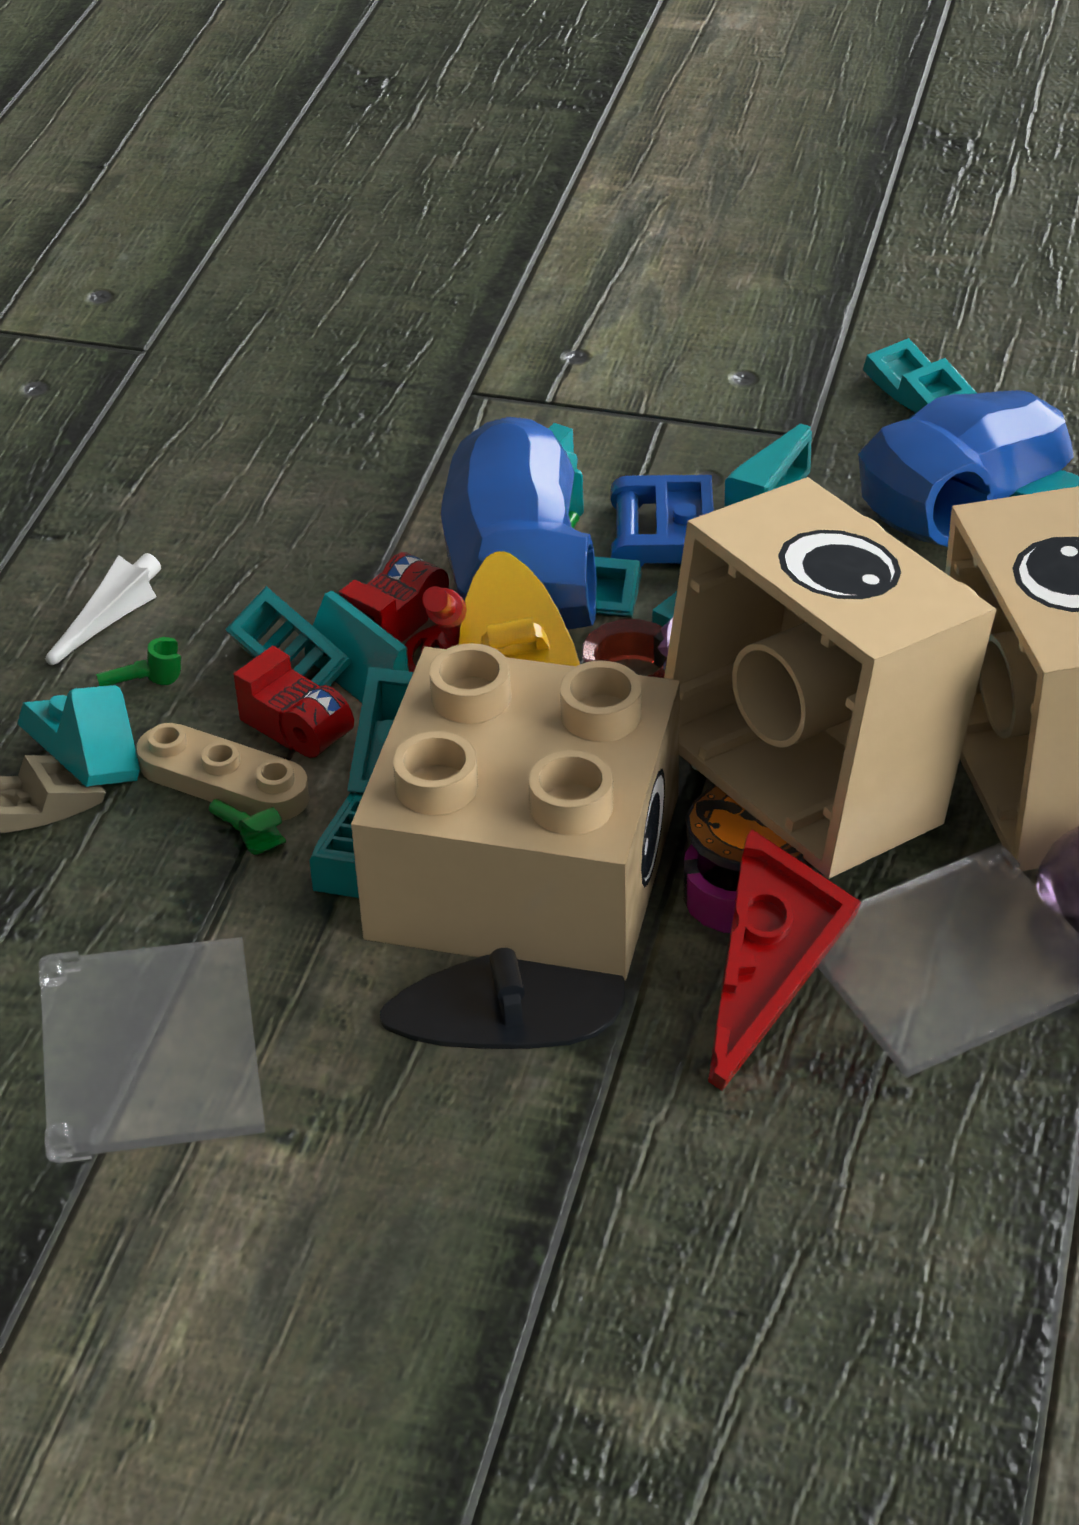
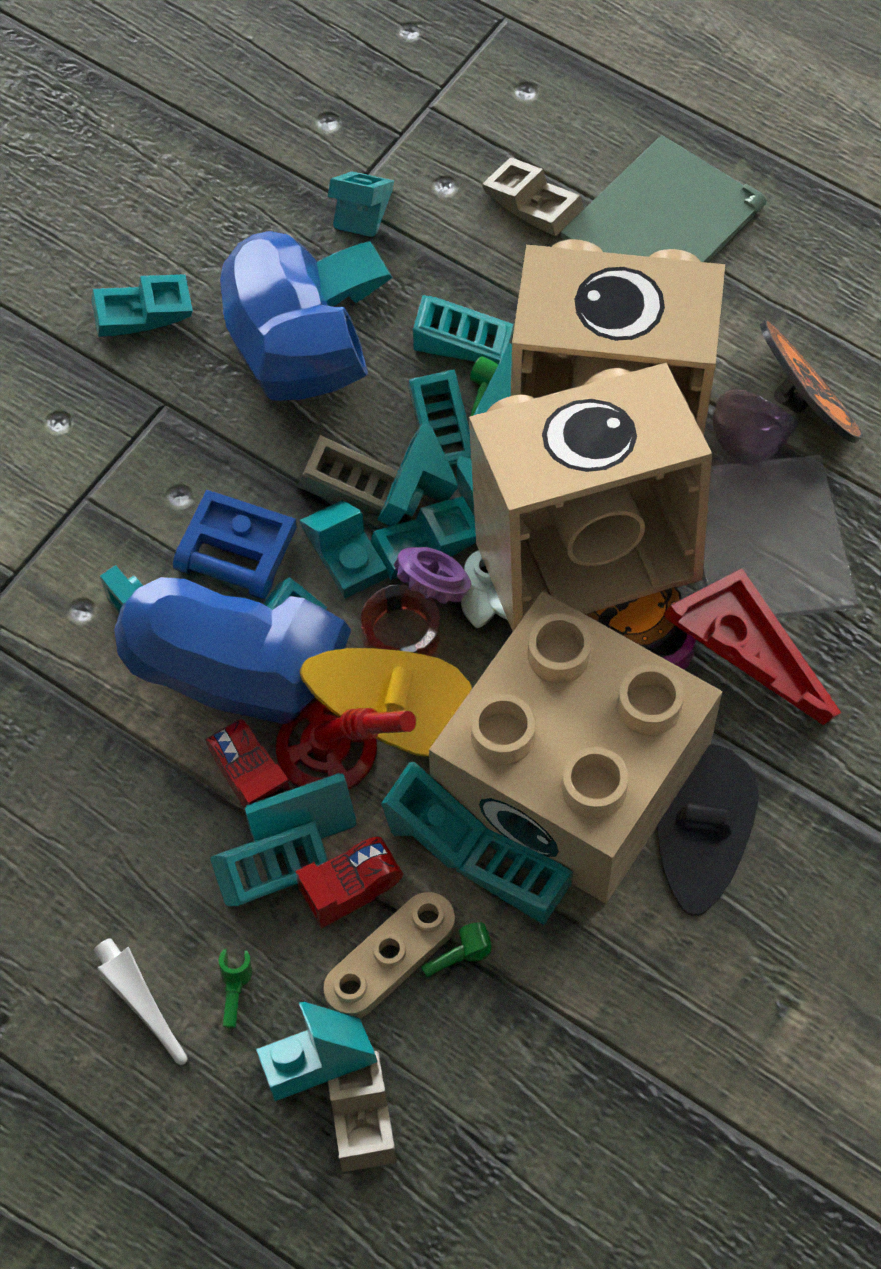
camera: 70 degrees left, 20 degrees up
clear piece [39,937,265,1163] -> none
teal slope [724,423,812,507] -> none

